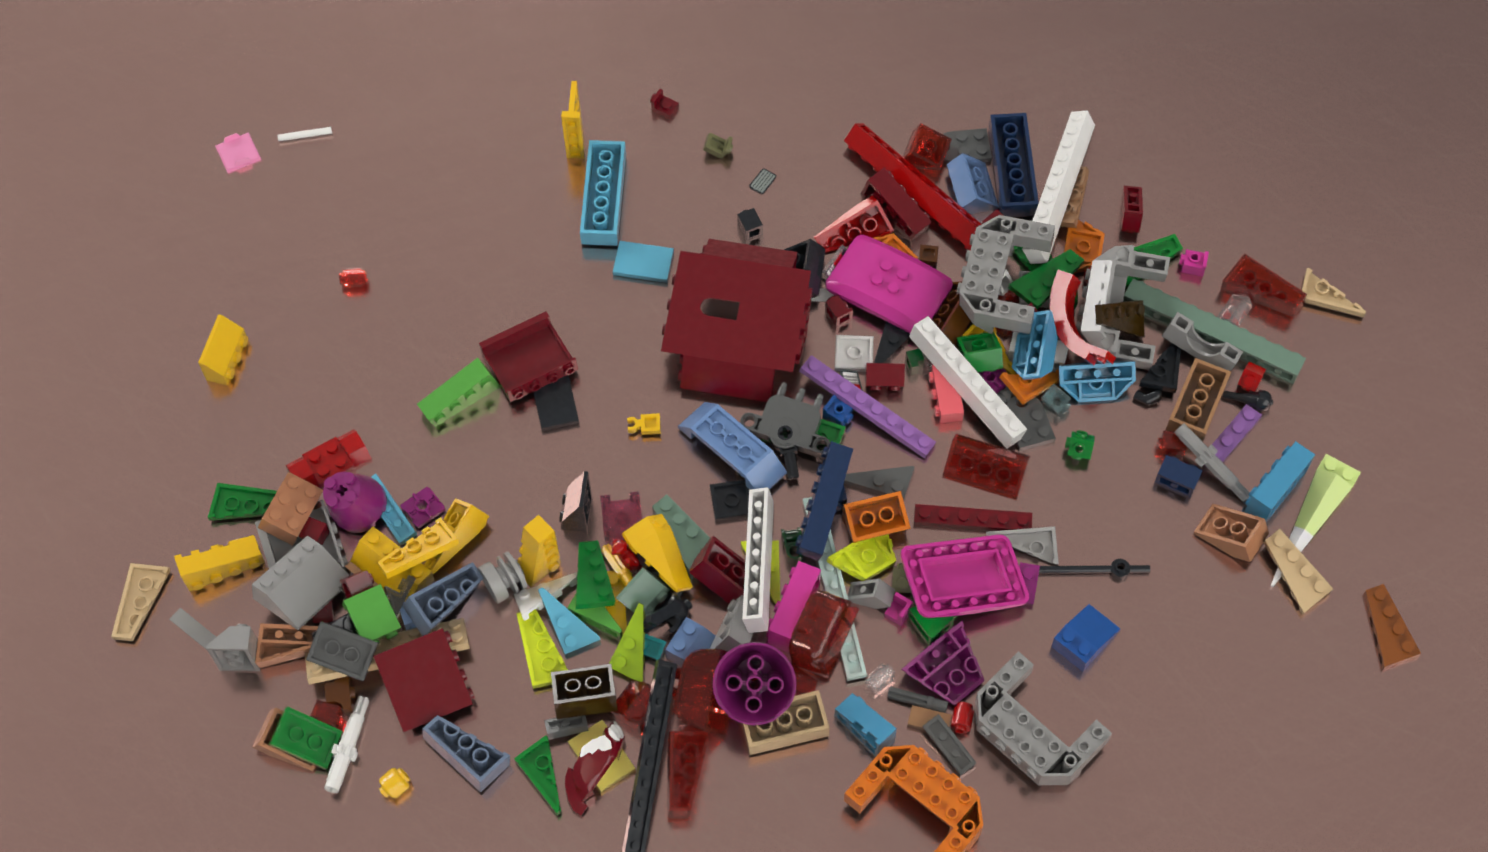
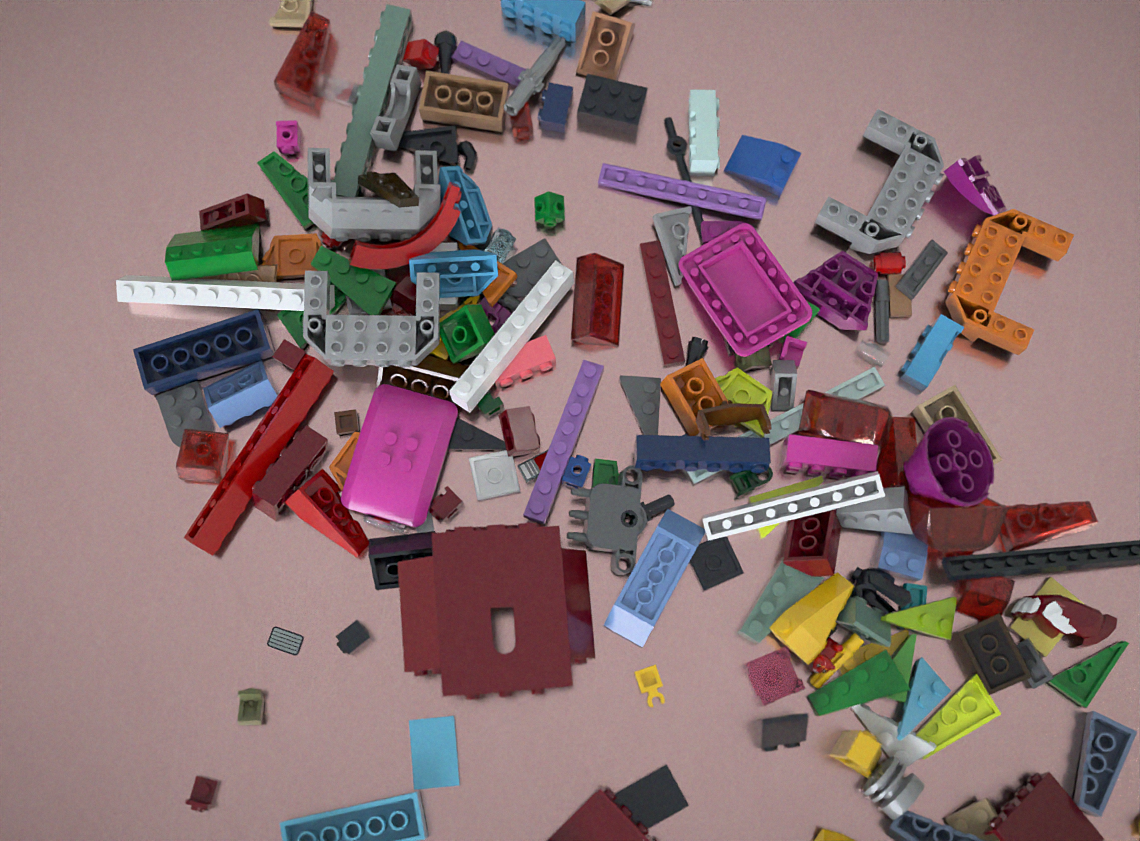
camera: 105 degrees left, 15 degrees up
none -> green slope [165,224,259,281]
none -> black brick [577,74,648,136]
none -> medium lavender tile [598,163,767,220]
none -> black cone [685,336,709,366]
none -> light aqua wedge [689,90,720,176]
none -> reddish brown piece [696,400,772,440]
none -> magenta wedge [943,155,1007,216]

